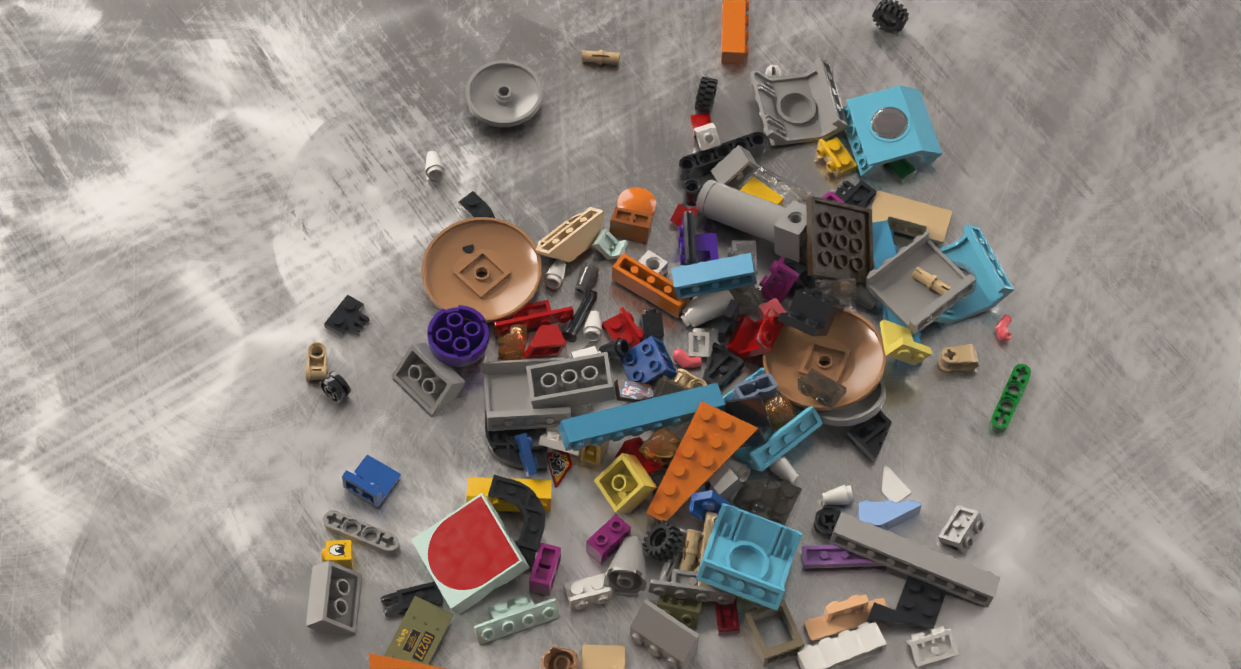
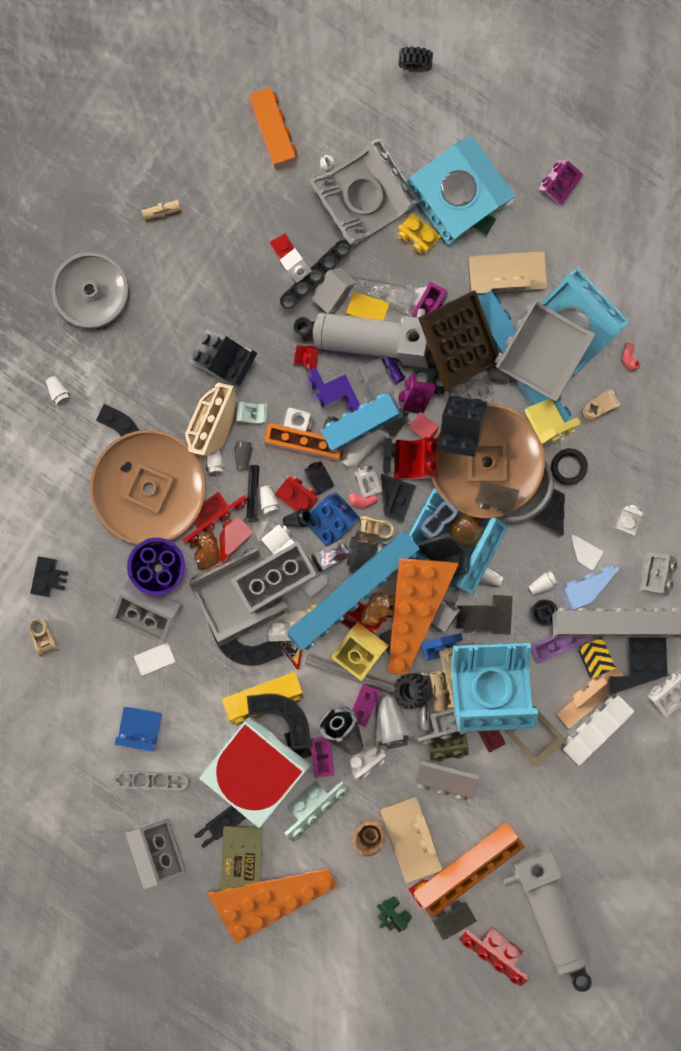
camera: 15 degrees left, 25 degrees up
black wheel [319,371,351,404] -> none
yellow brick [322,540,353,568] -> none
blue wing [514,433,539,476] -> none
dark orange hinge [609,207,653,243] -> none
orange dish [617,187,656,215] -> none
black axle [683,211,697,265] -> none
black tyre [695,76,718,113] -> none
black hinge [833,180,877,207] -> none
tan pin [912,267,952,295] -> none
green beam [990,364,1031,433] -> none
none -> white sticker [134,642,175,676]
none -> black bracket [188,330,257,387]
none -> light grey axle [304,655,396,694]
none -> black cone [319,706,363,755]
none -> dark purple pin [379,356,406,384]
none -> magenta bracket [538,160,583,205]
none -> black tyre [551,448,588,485]
none -> piece [577,637,615,678]
none -> white bracket [616,505,644,536]

